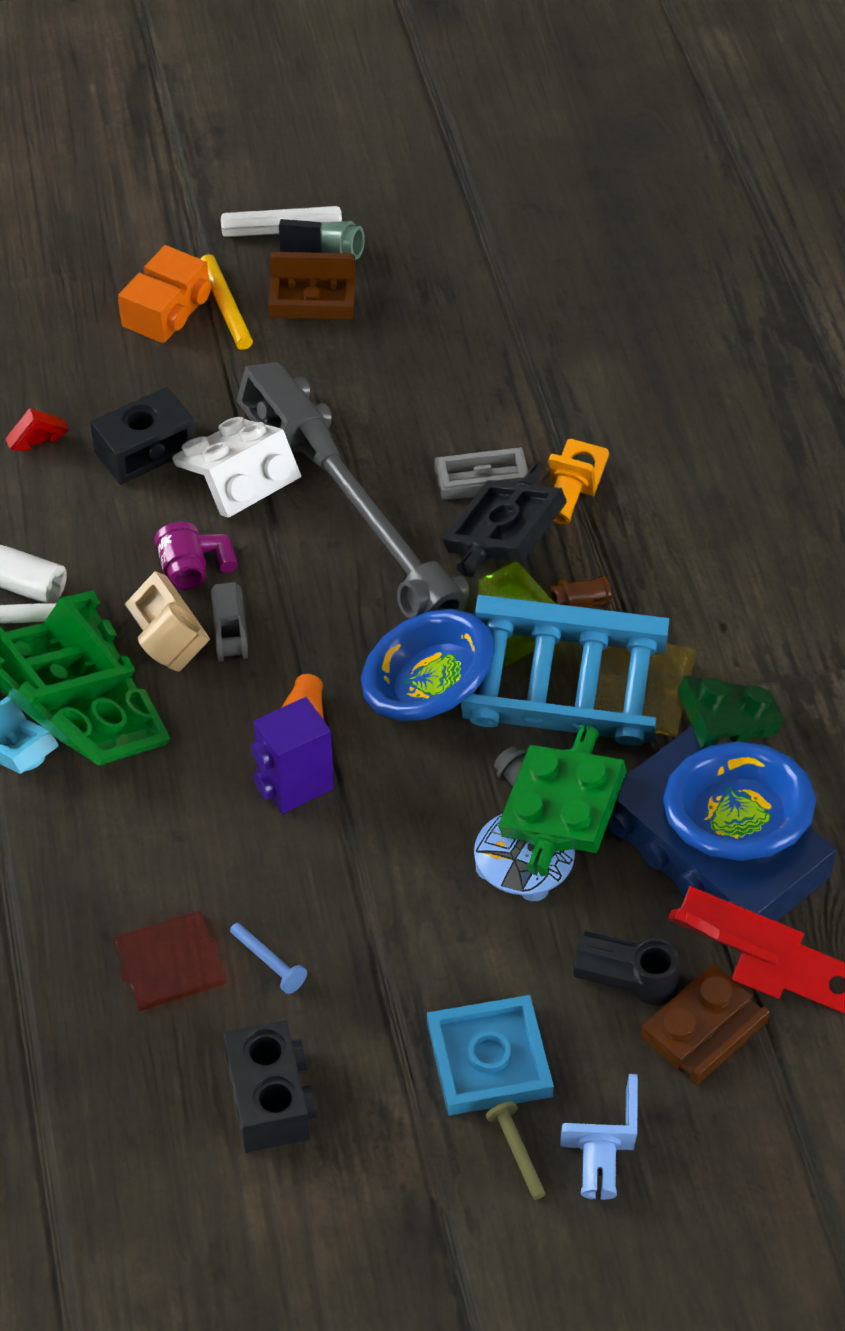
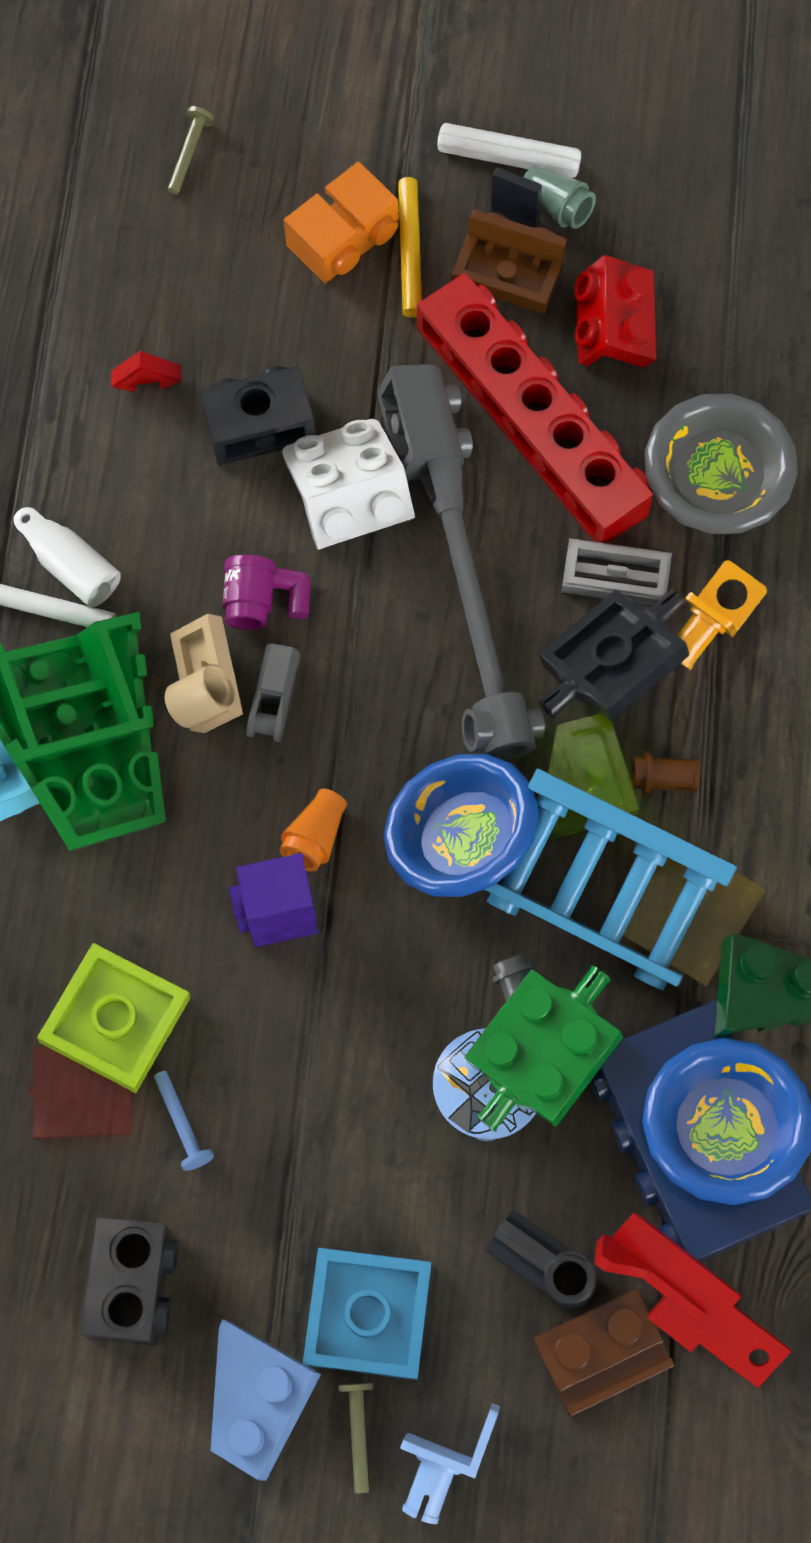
camera: 20 degrees right, 20 degrees up
none -> lime plate [37,943,190,1093]
none -> olive pin [167,106,215,195]
none -> medium blue wing [210,1319,321,1481]
none -> red brick [417,272,653,544]
none -> red bracket [574,255,656,368]
none -> dark grey piece [644,393,798,534]

